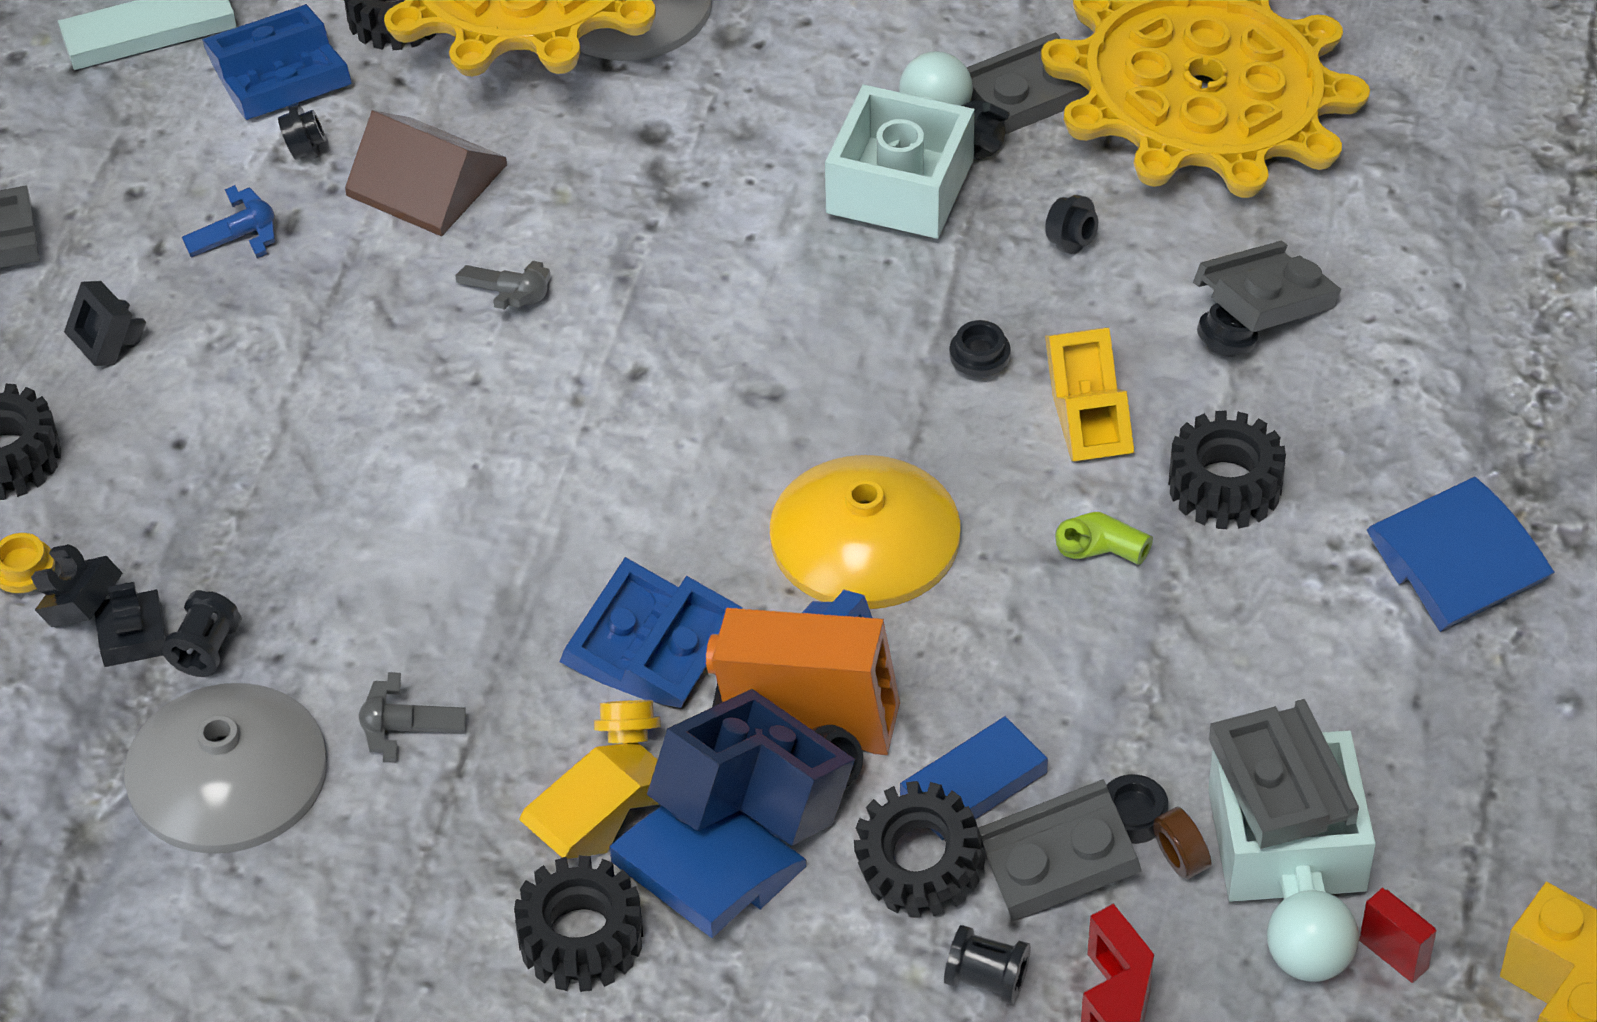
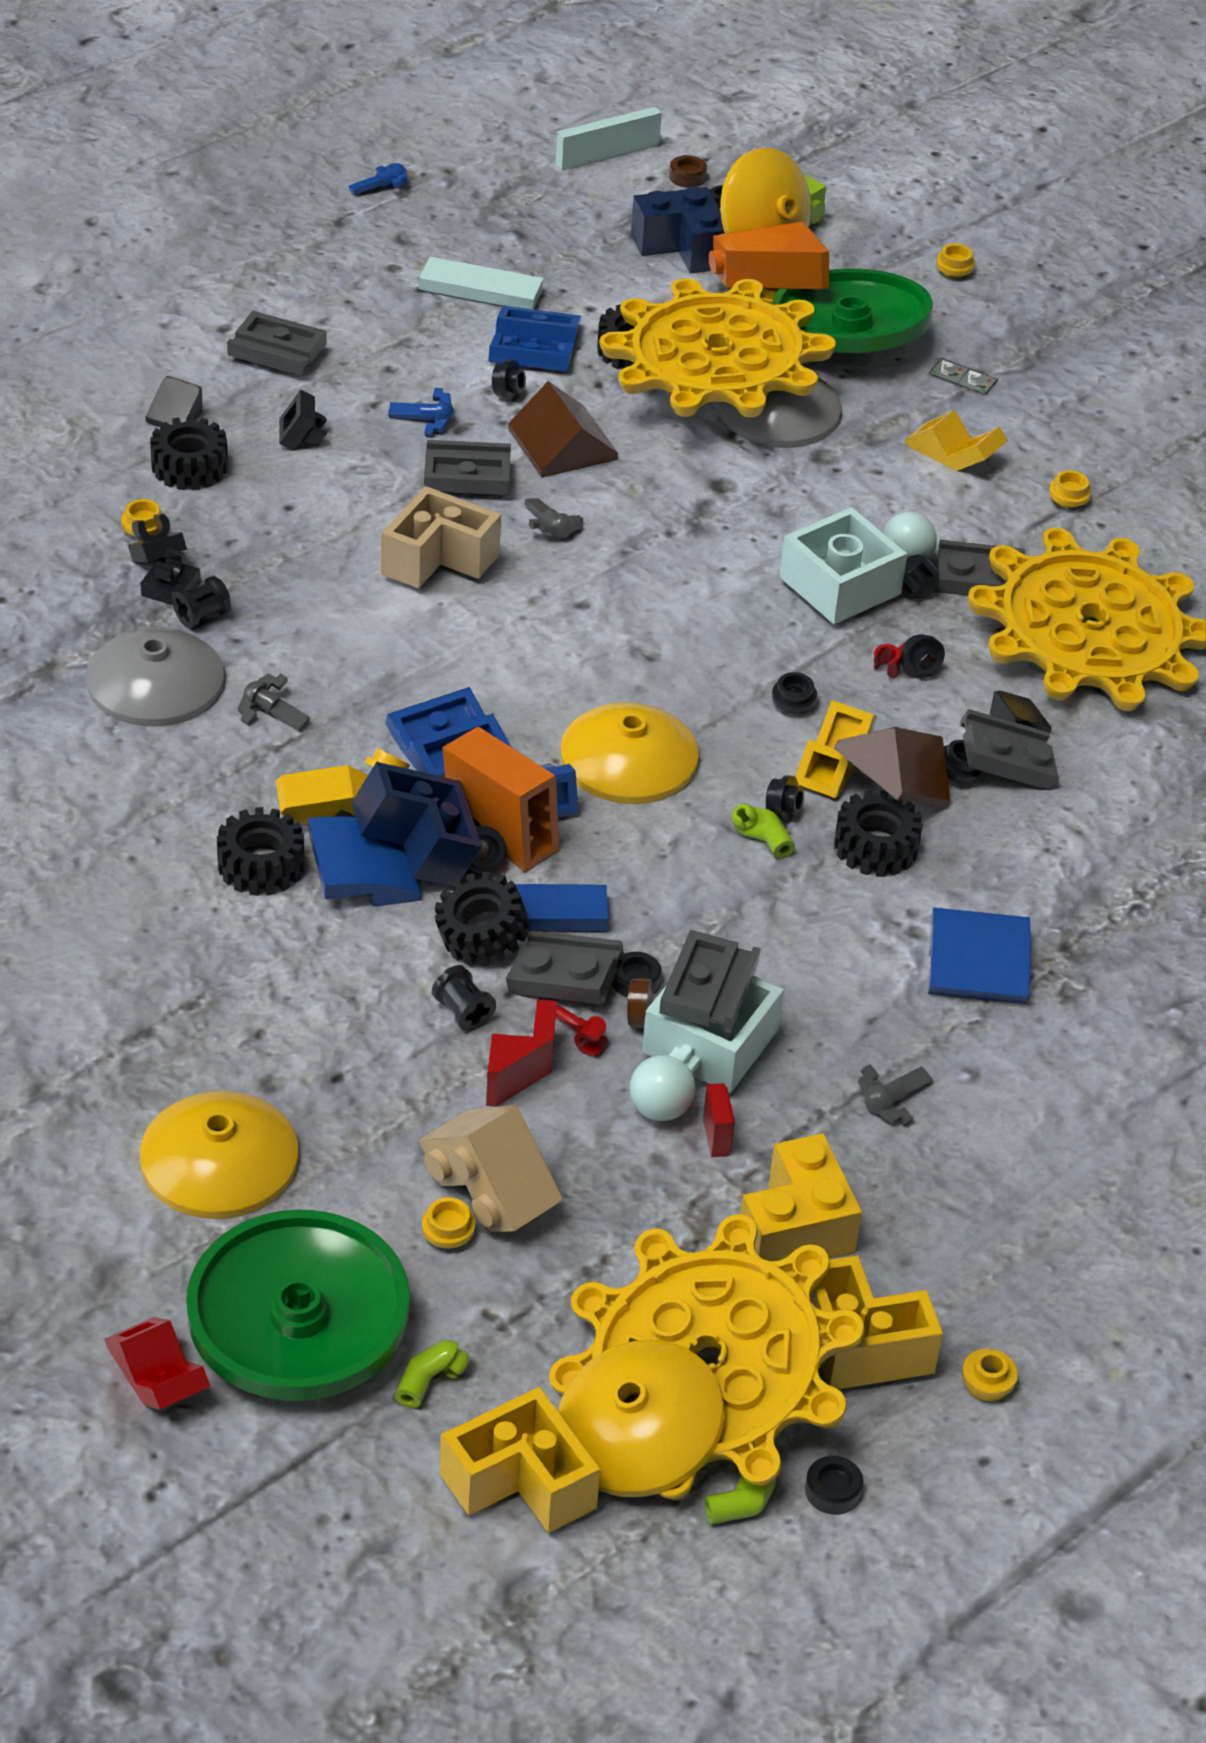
camera: 30 degrees right, 5 degrees down
none -> tan brick [381,486,502,588]
none -> dark grey plate [424,440,511,495]
none -> red hand [556,1004,608,1057]
none -> black plate [766,775,804,822]
none -> reddish brown slope [834,727,950,809]
none -> dark grey piece [858,1064,933,1126]
none -> red hand [873,642,905,678]
none -> black slope [990,690,1052,733]

